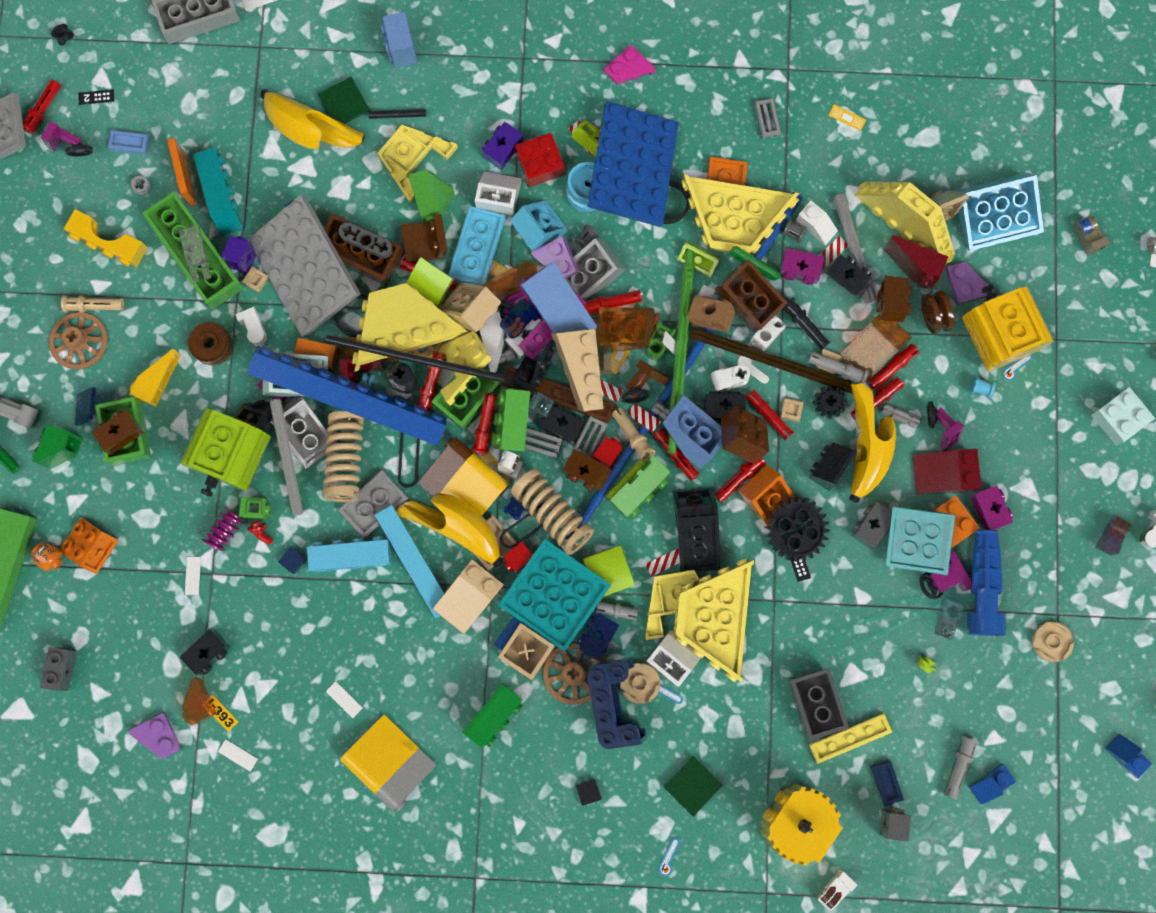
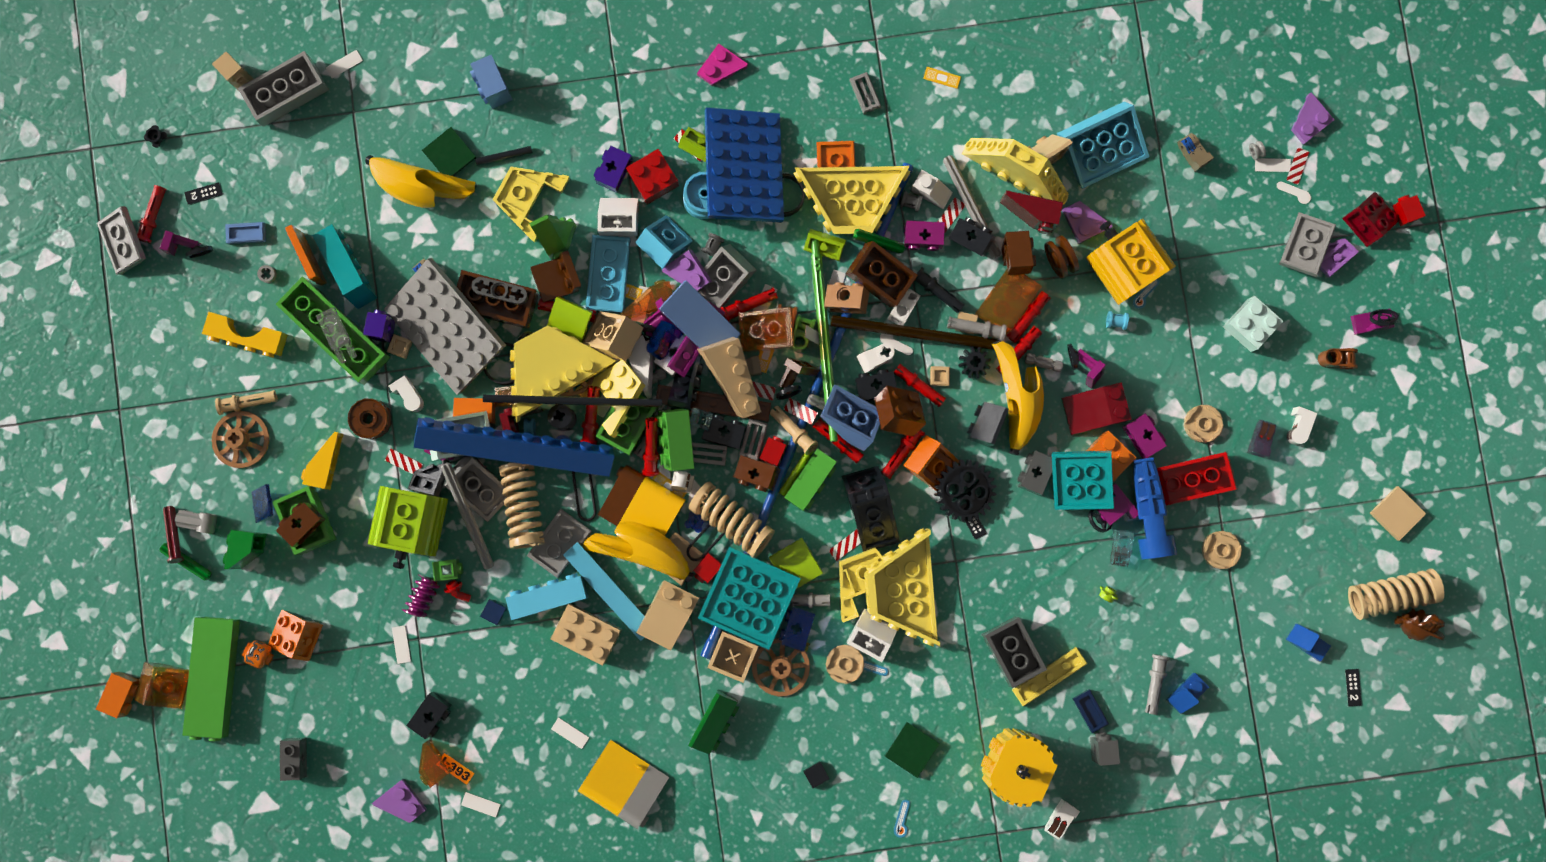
camera: 15 degrees left, 5 degrees up
dark blue windscreen [587,657,647,749] -> none
none -> sticker [385,449,423,474]
none -> tan brick [551,603,622,666]
none -> red slope [1157,451,1238,506]
none -> tan tile [1184,405,1223,443]

